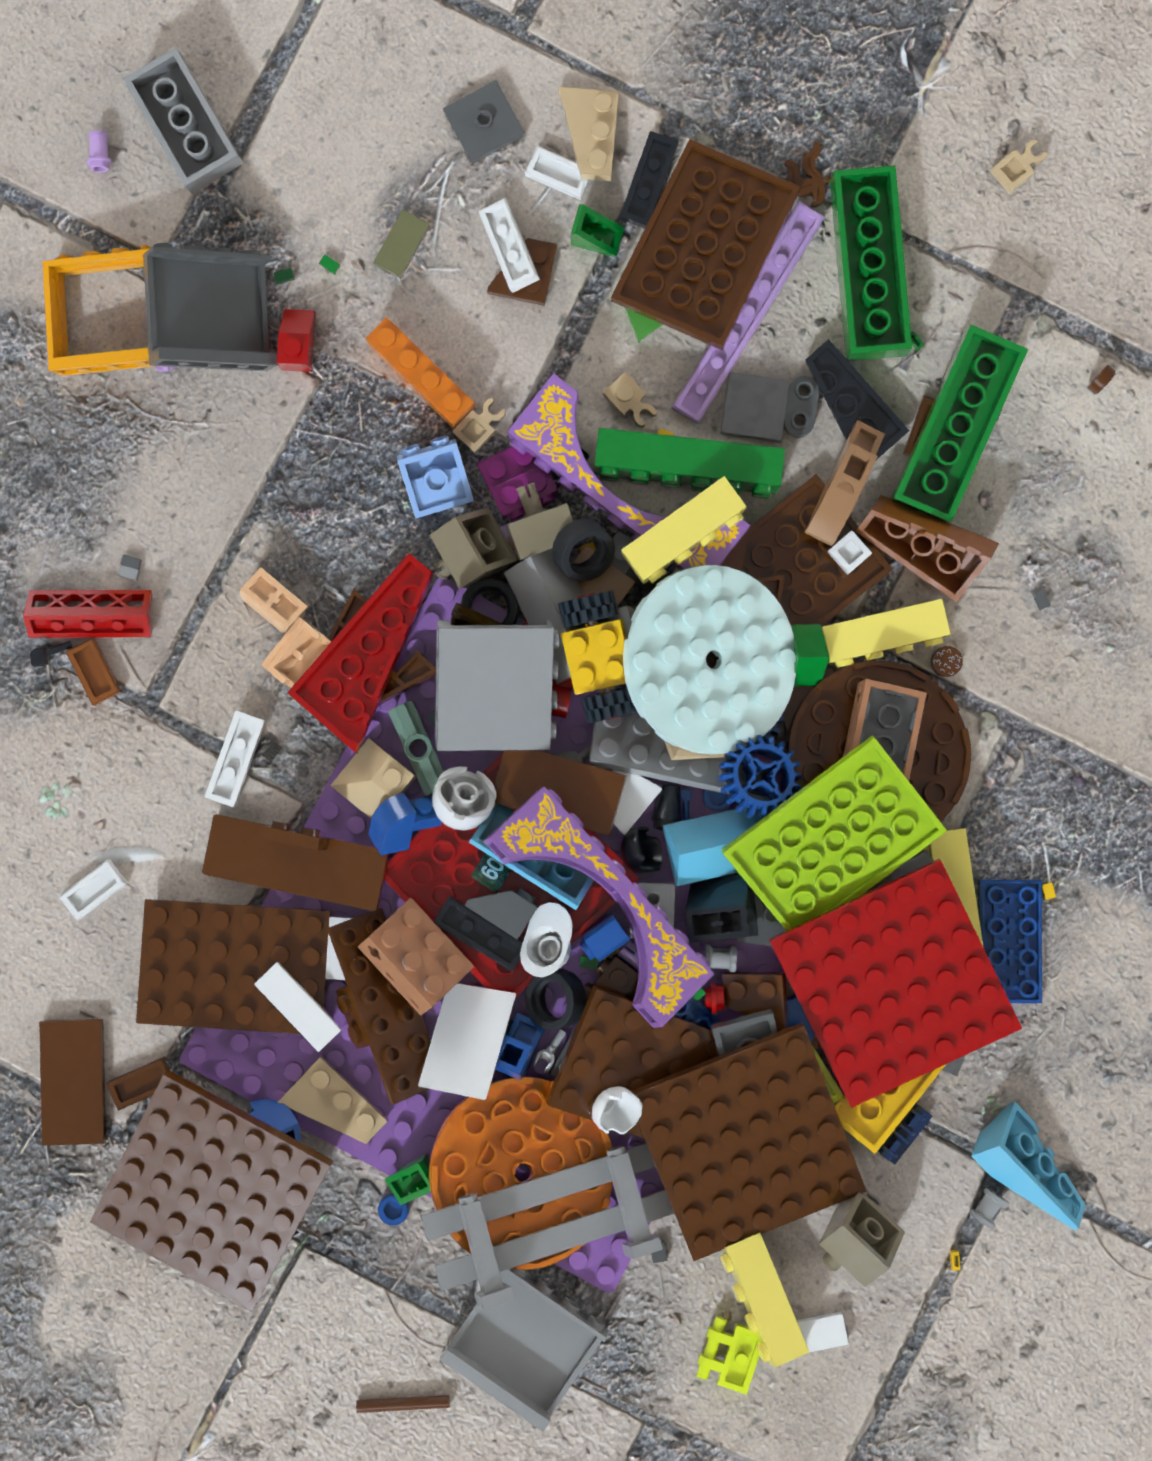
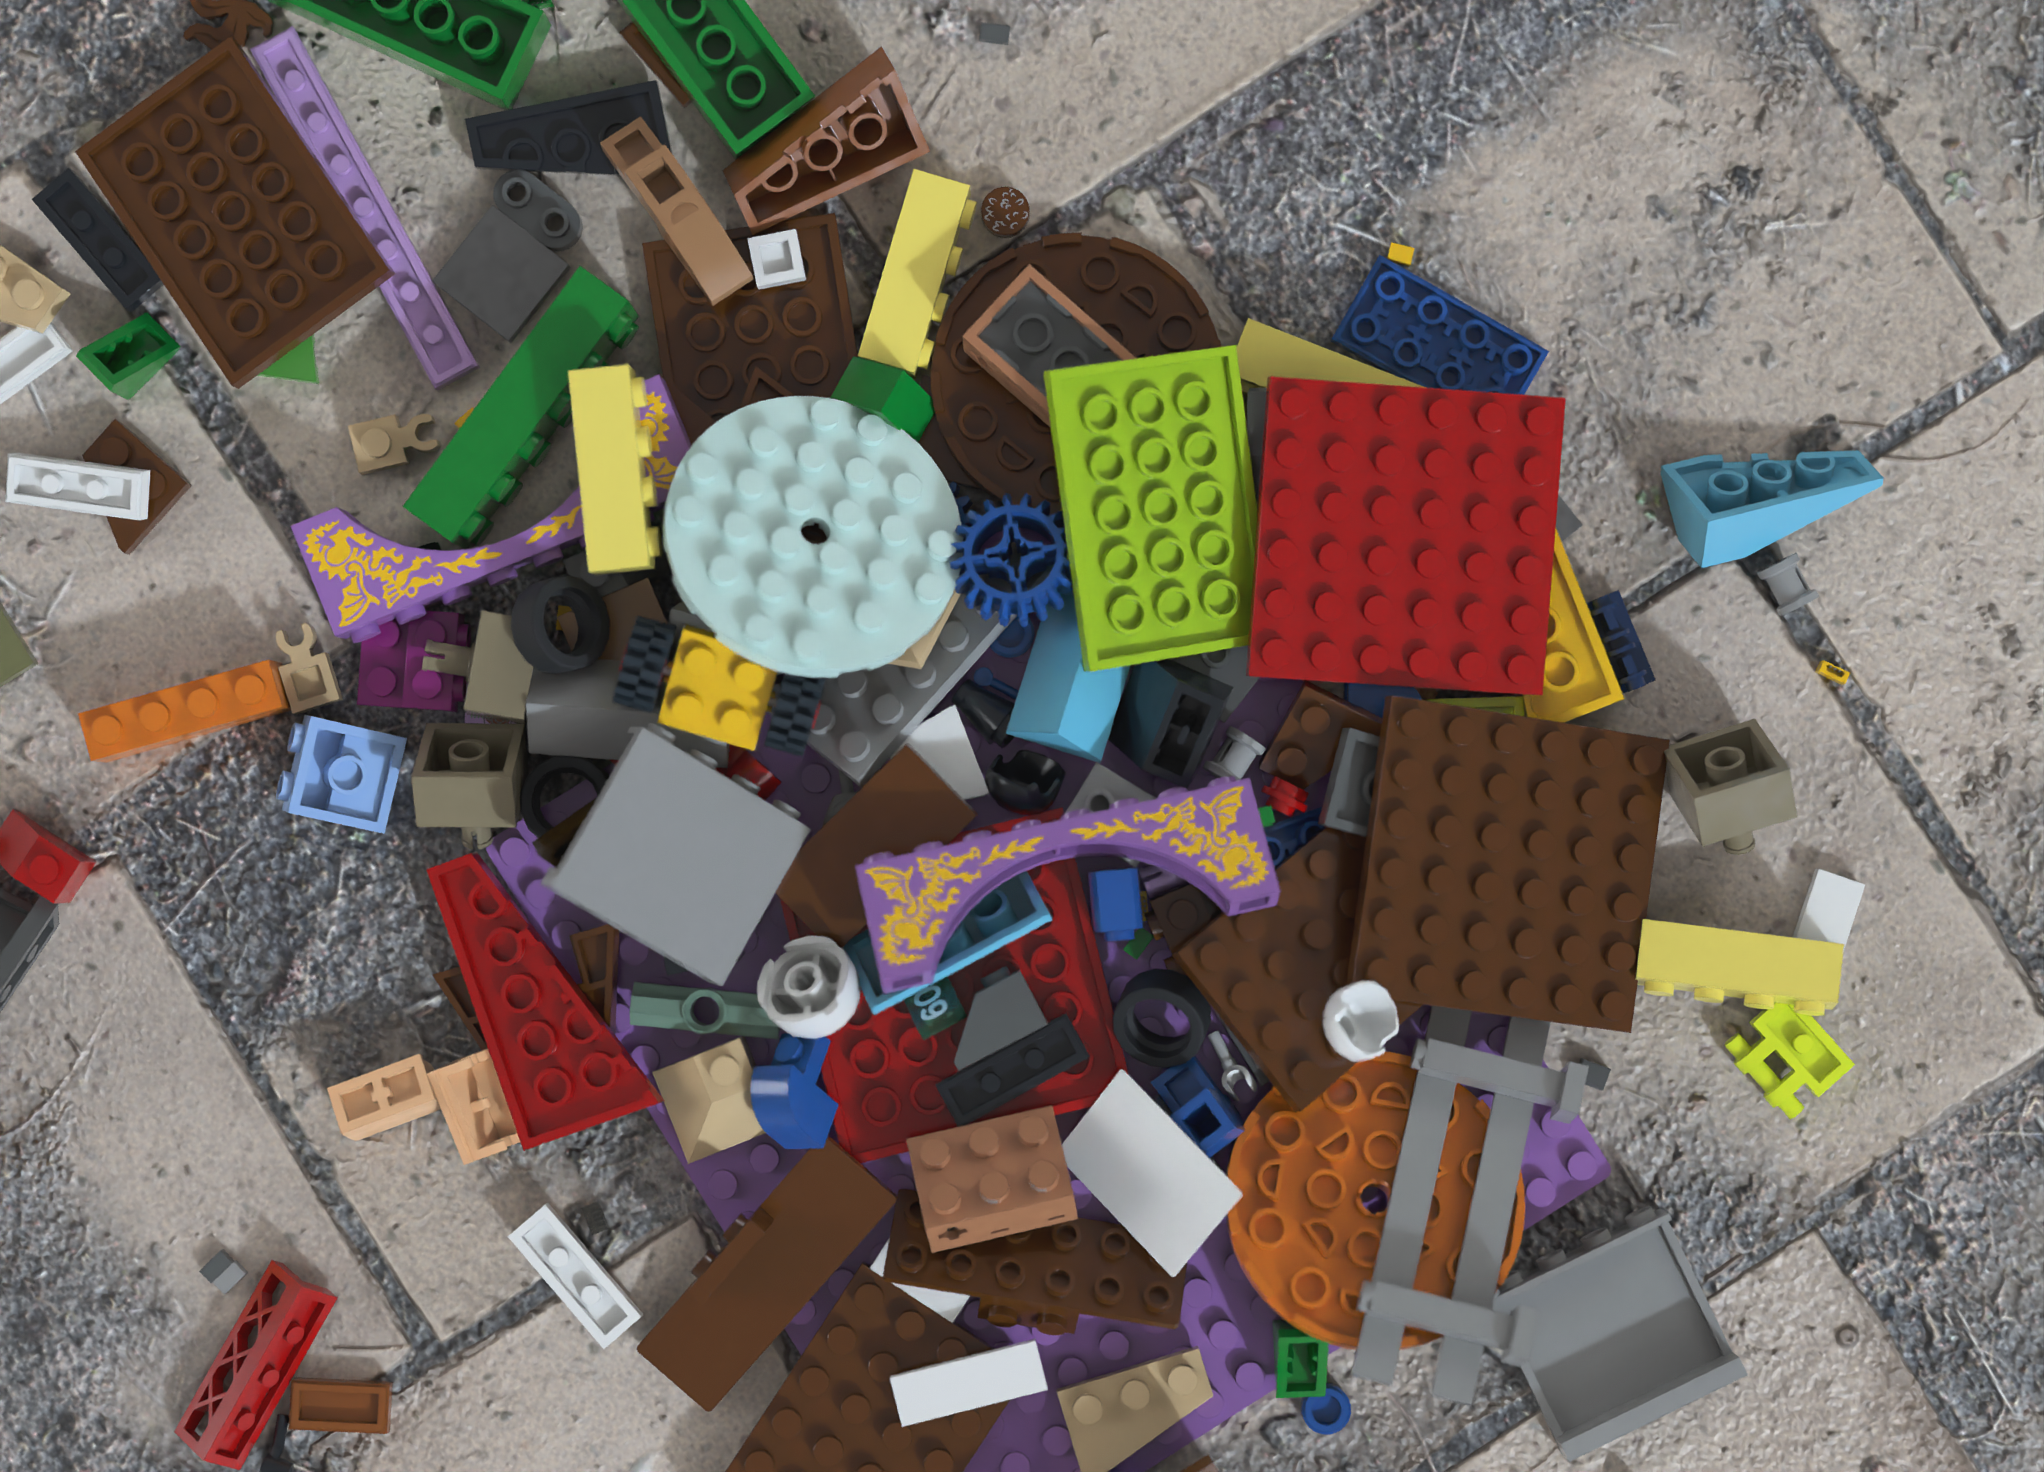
camera: 60 degrees left, 0 degrees up
white piece [520,902,573,977] -> none

